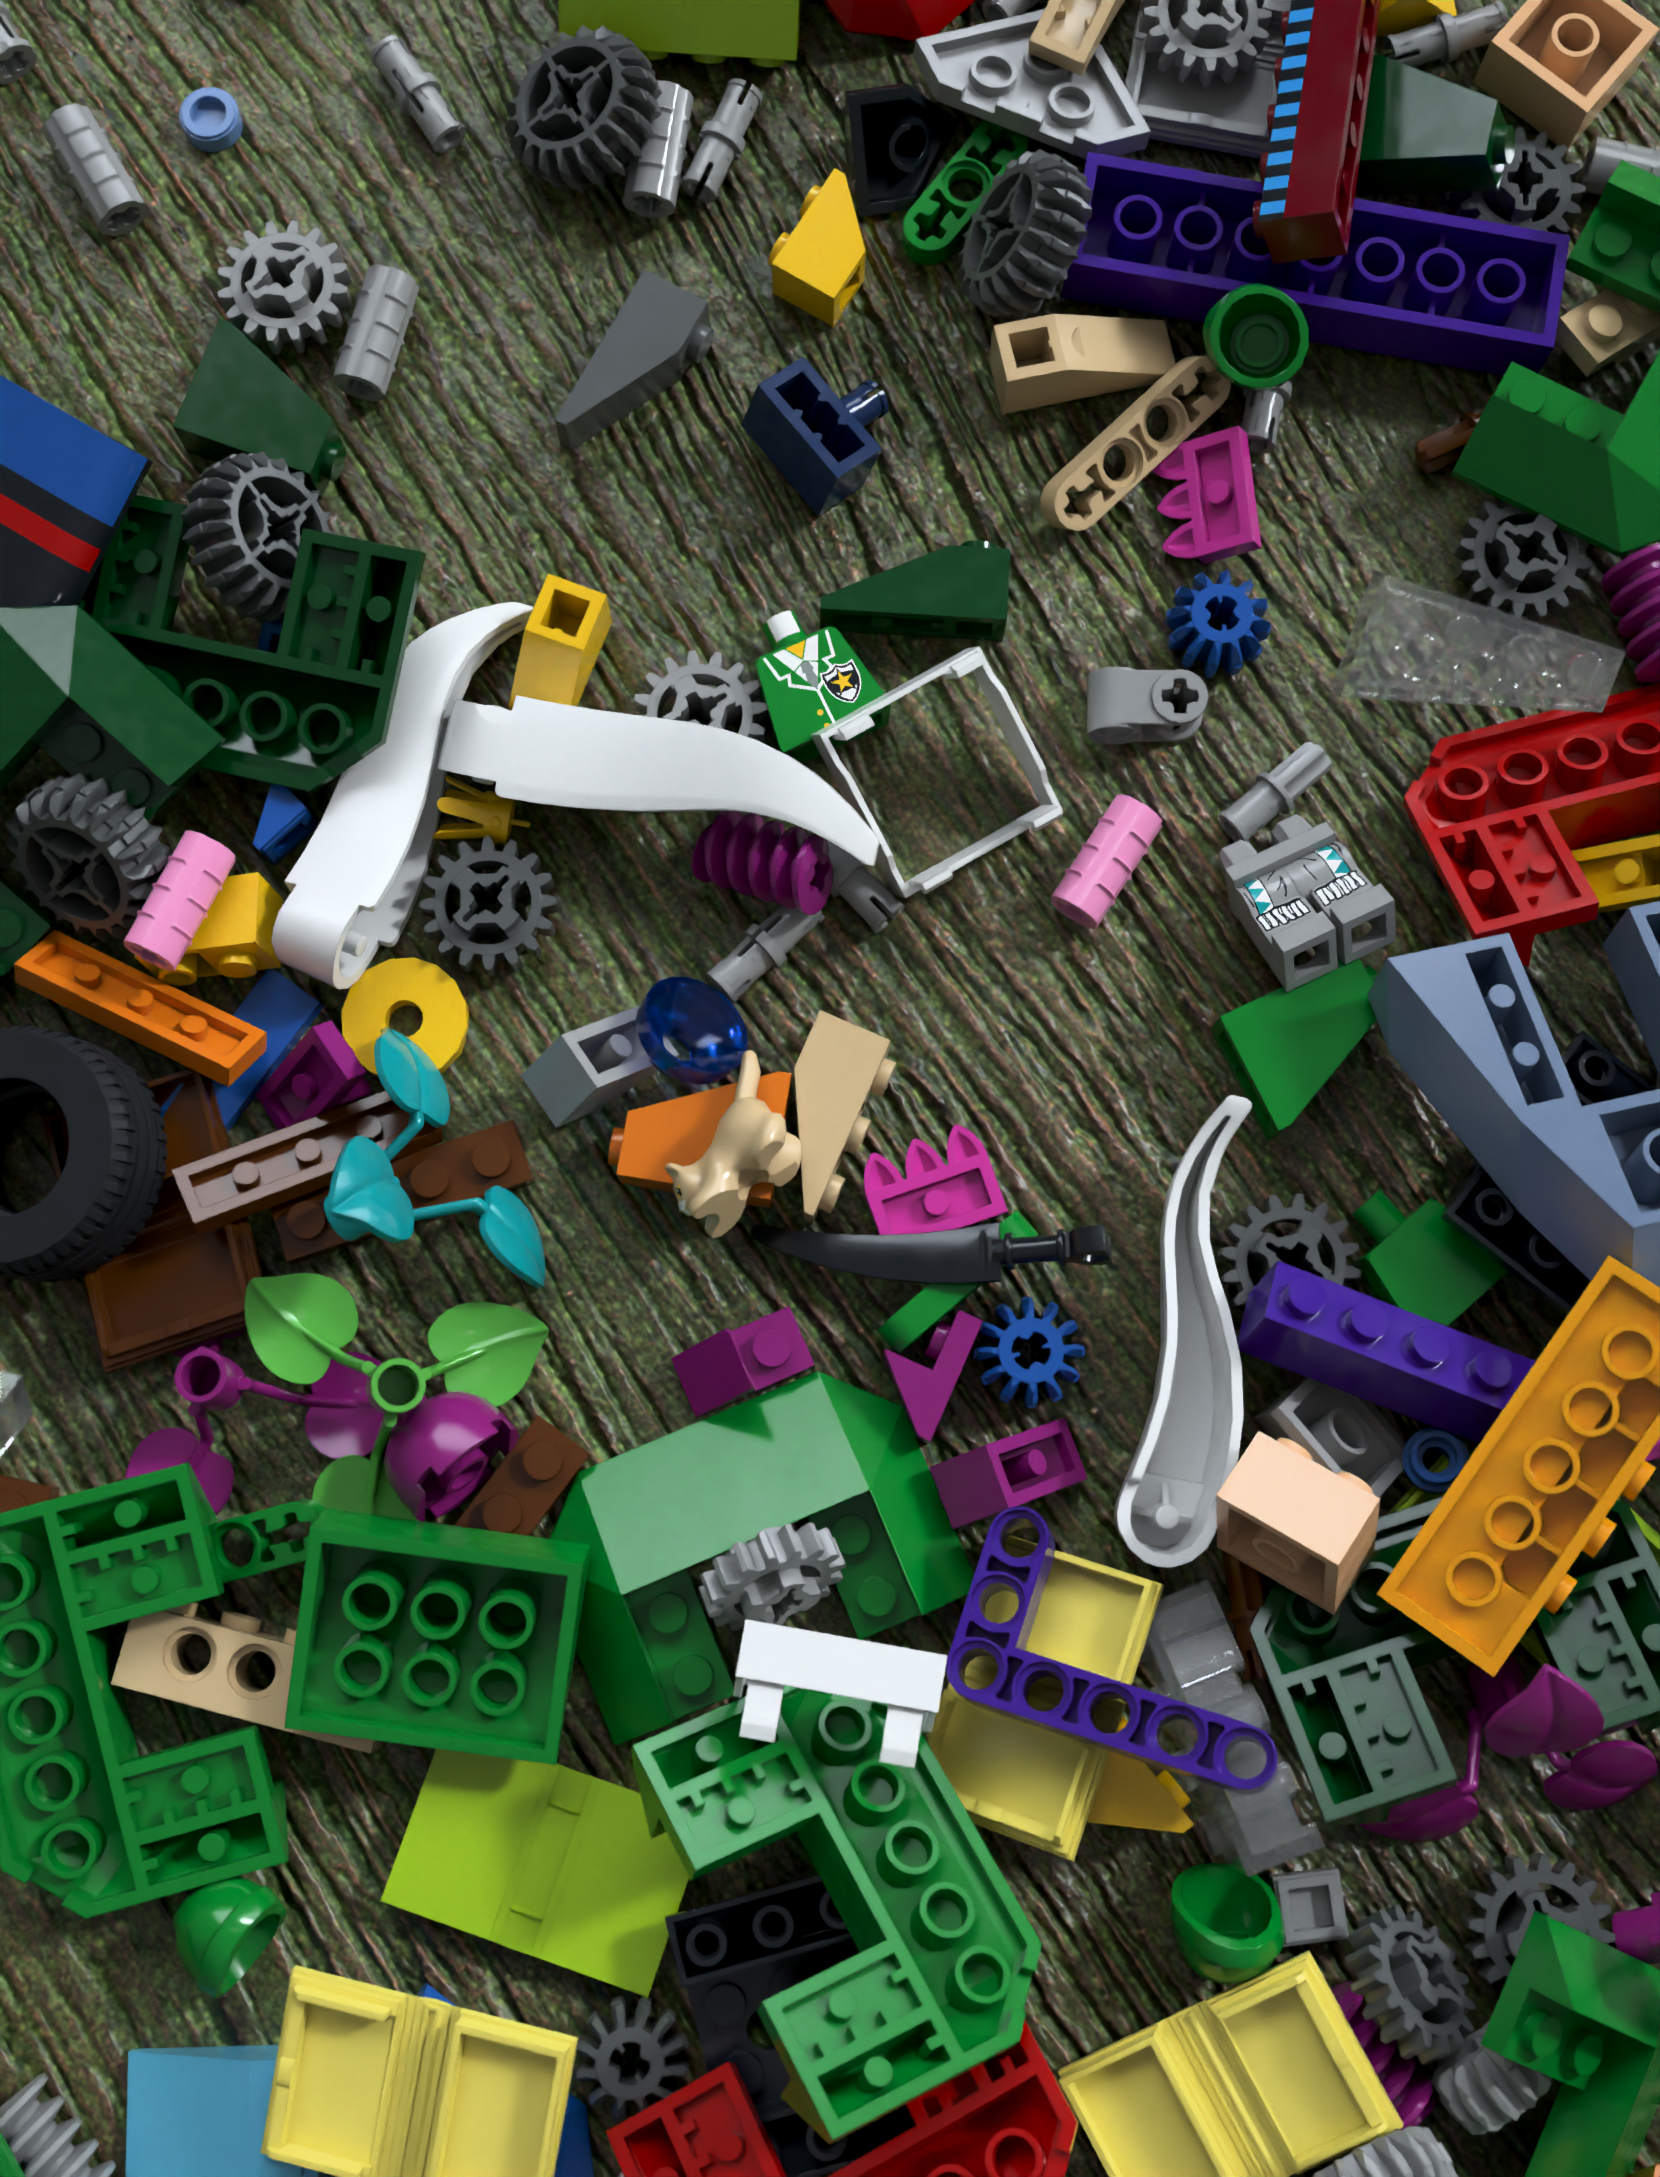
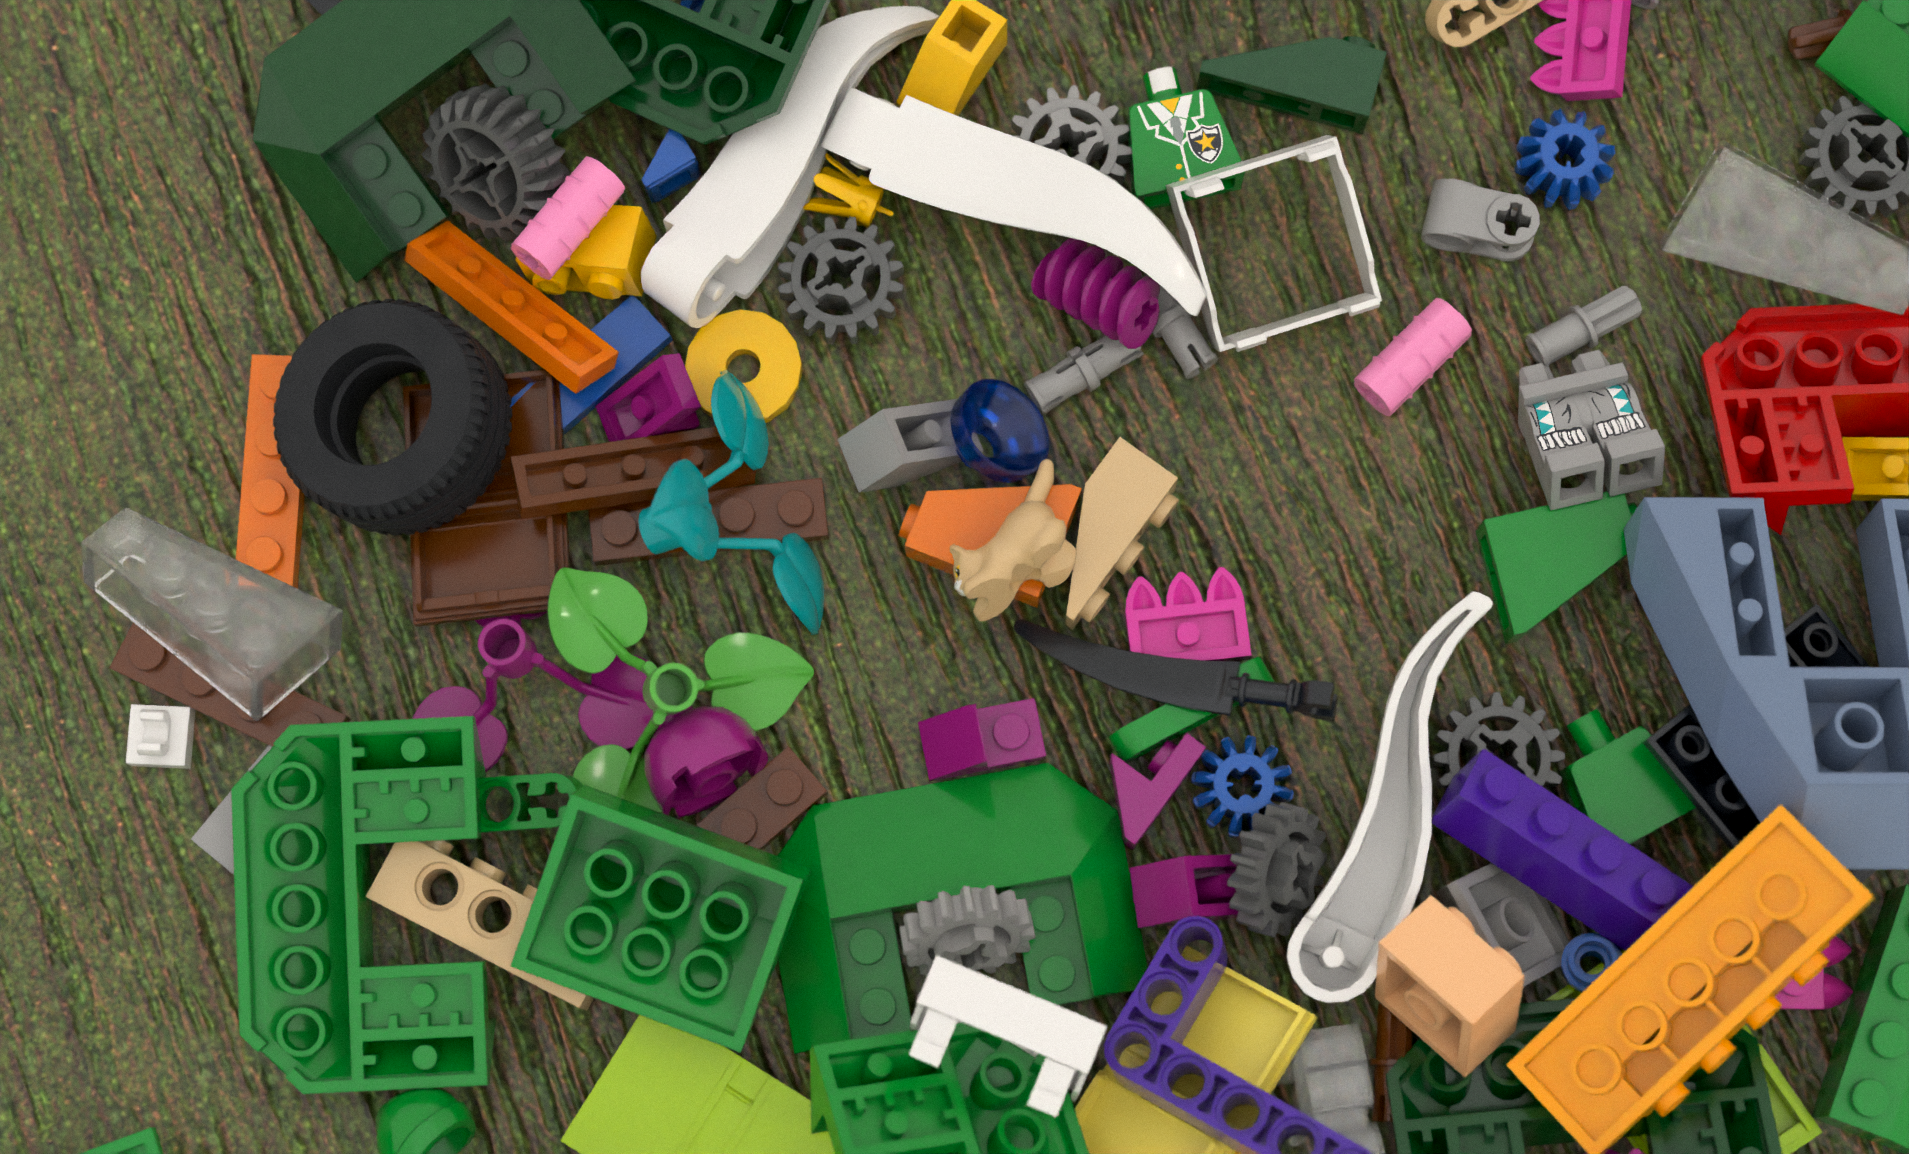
camera: 20 degrees right, 0 degrees up
none -> dark grey gear [1227,802,1327,937]

